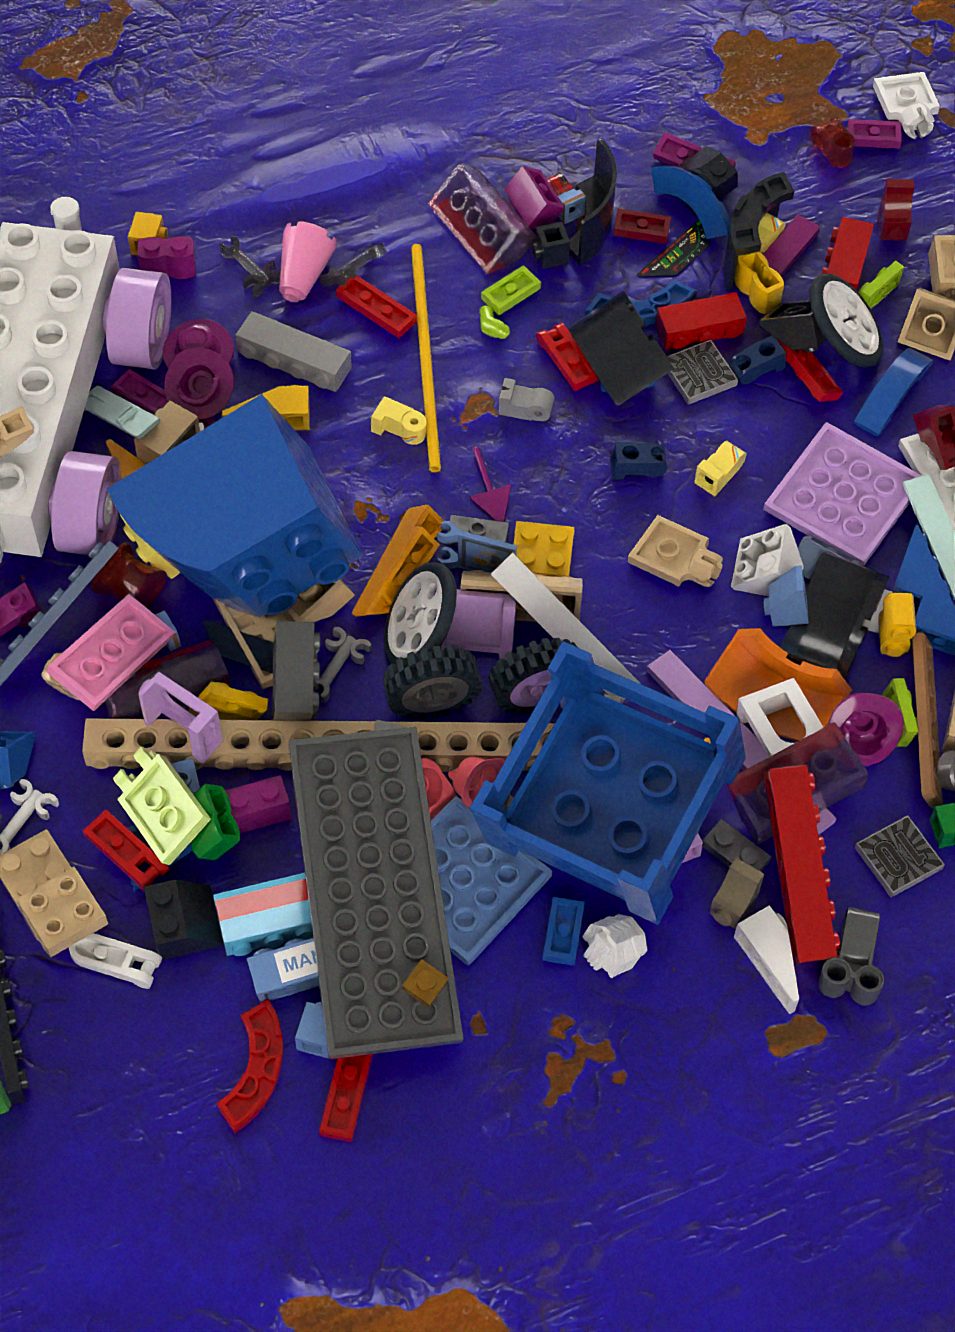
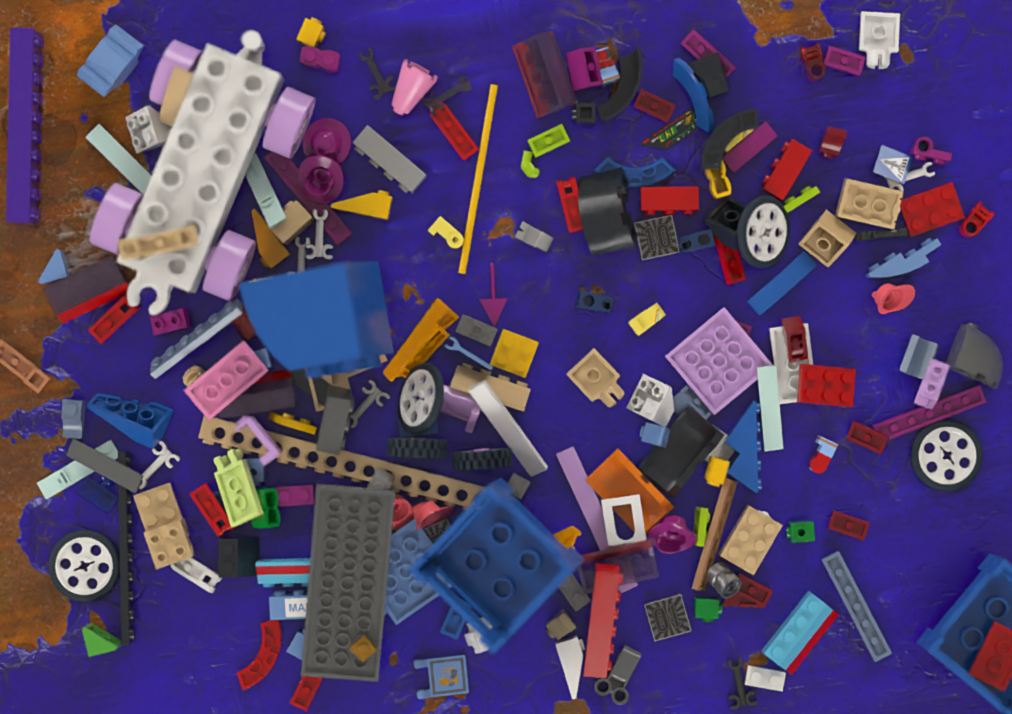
camera: 15 degrees right, 30 degrees up
none -> medium blue flag [414,655,469,699]

